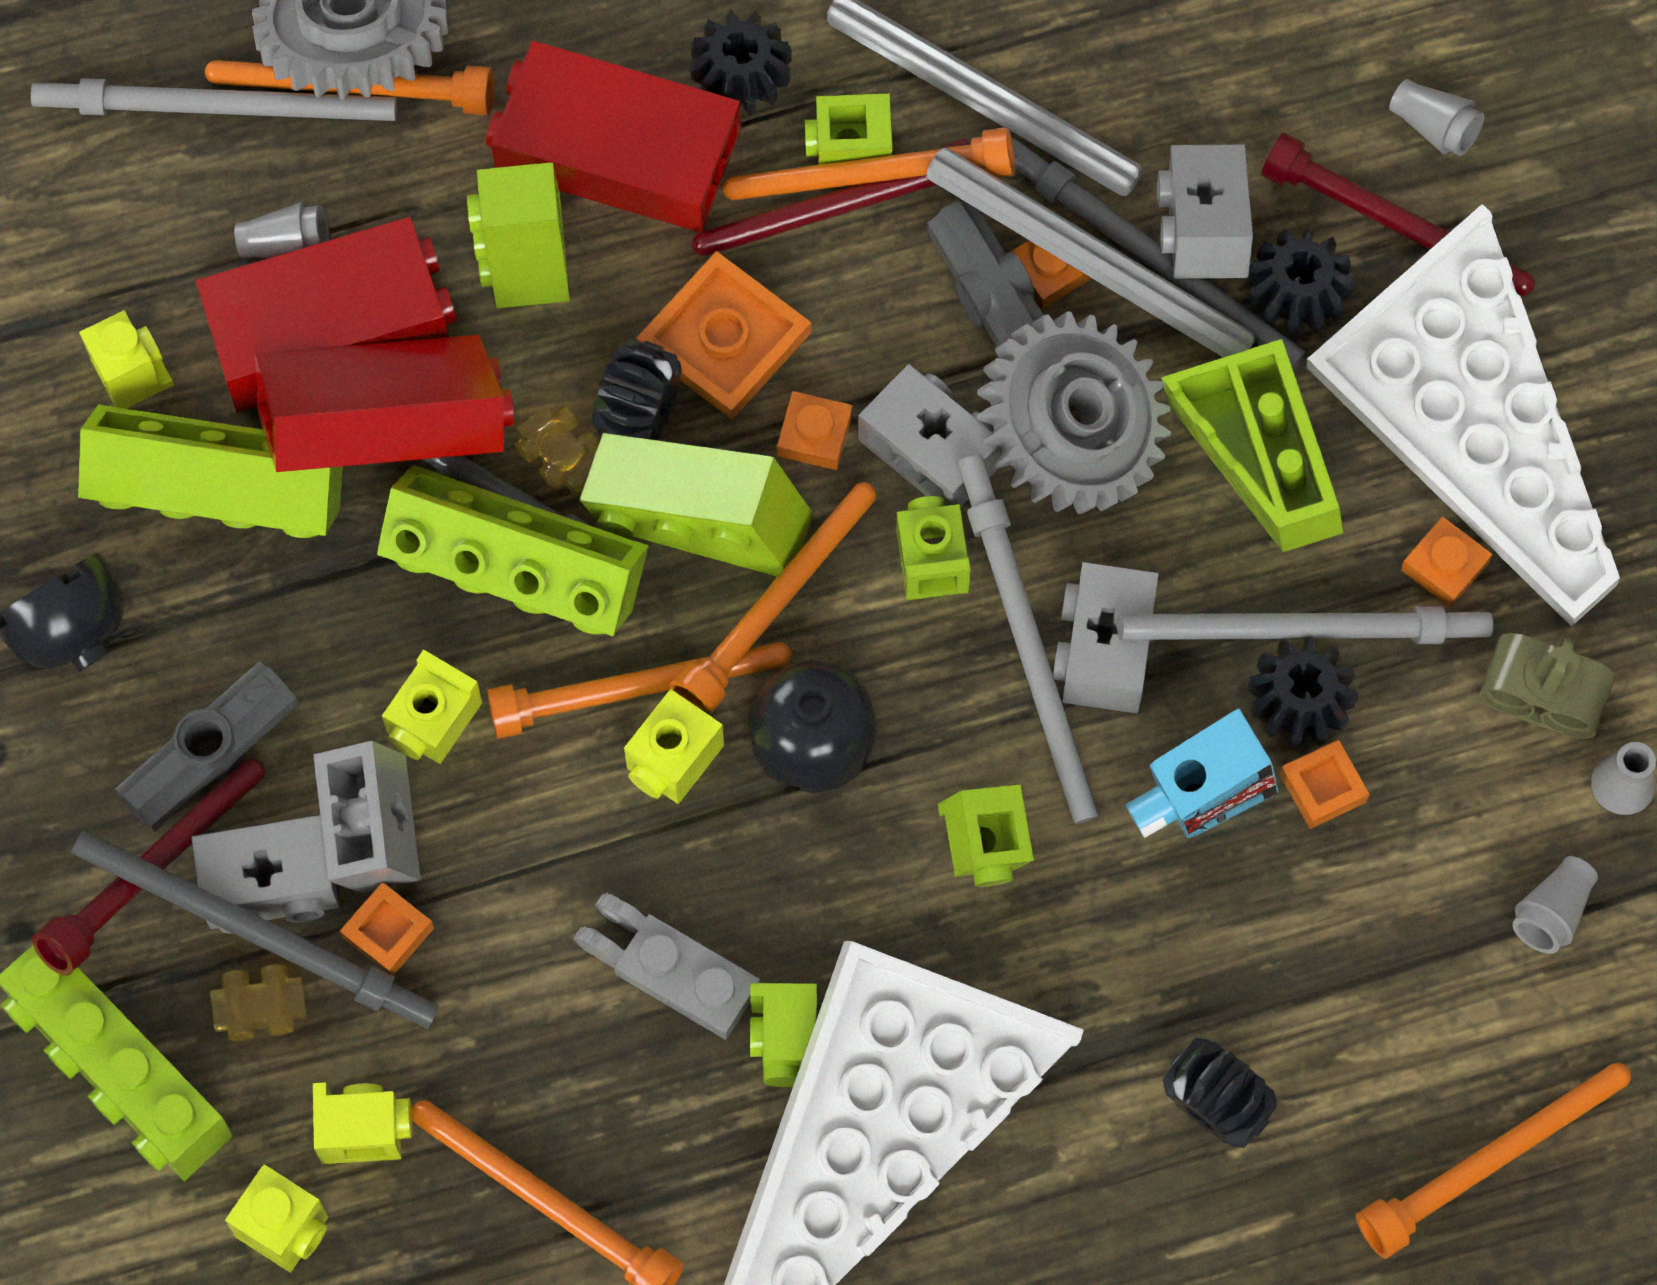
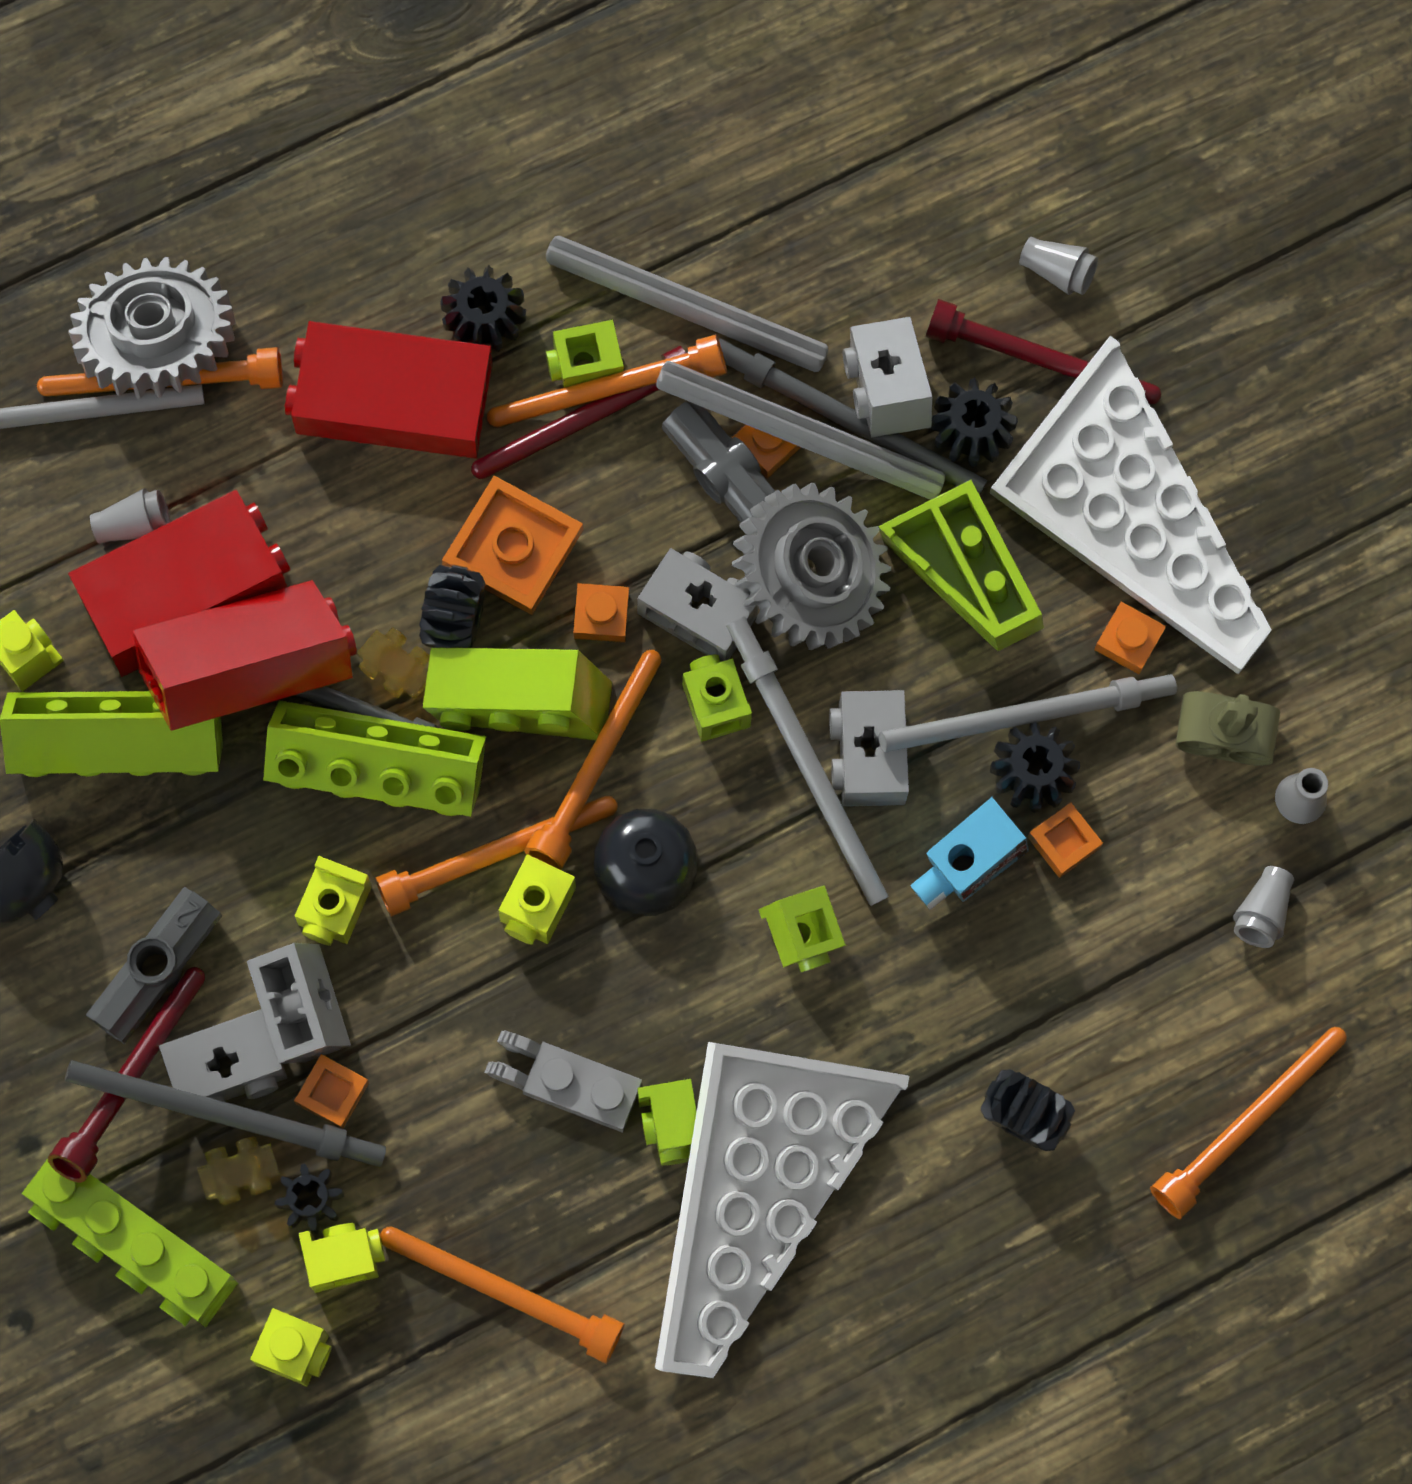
camera: 15 degrees left, 5 degrees up
lime wedge [467,162,570,309] -> none
none -> black gear [275,1164,344,1234]

